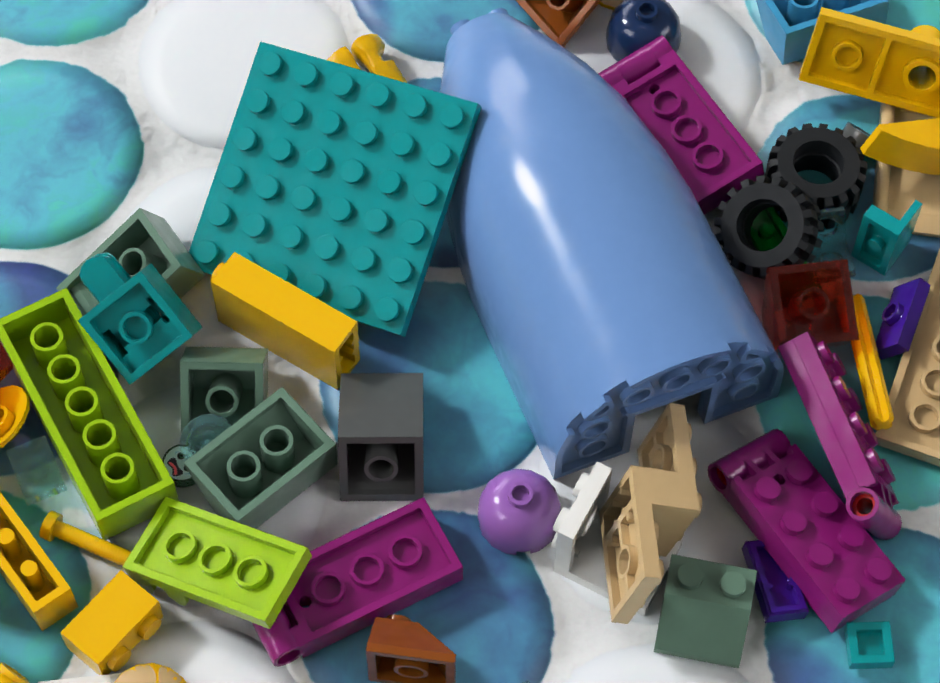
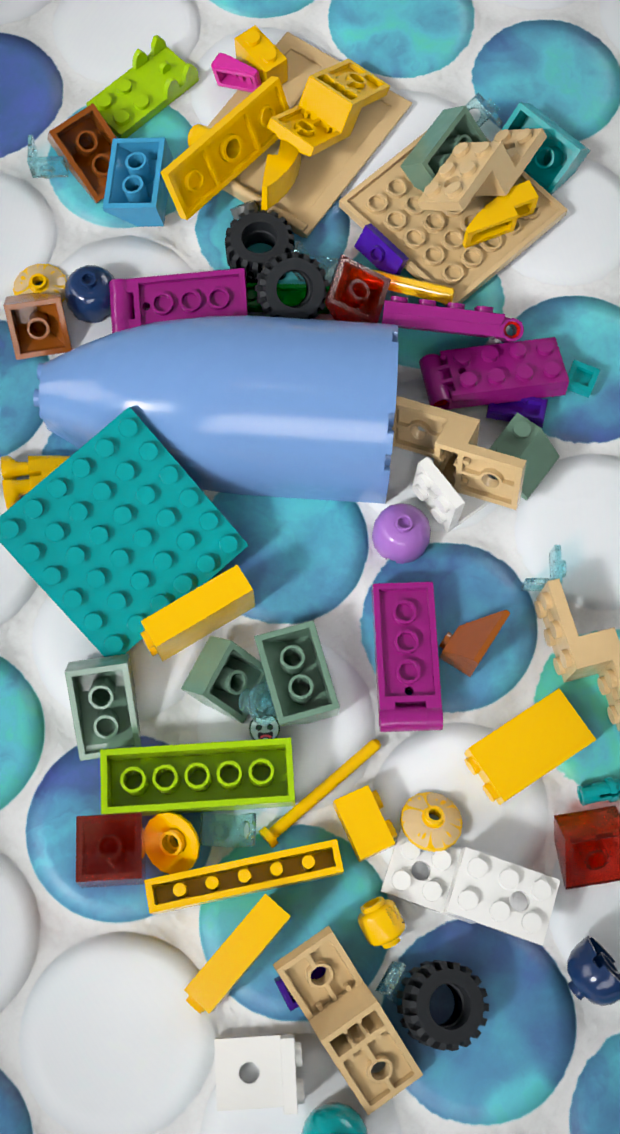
camera: 65 degrees left, 10 degrees up
teal brick [77,252,202,385] -> none
lime hinge [122,496,312,629] -> none
dark grey slope [338,373,424,501] -> none
teal panel [851,200,923,276] -> none

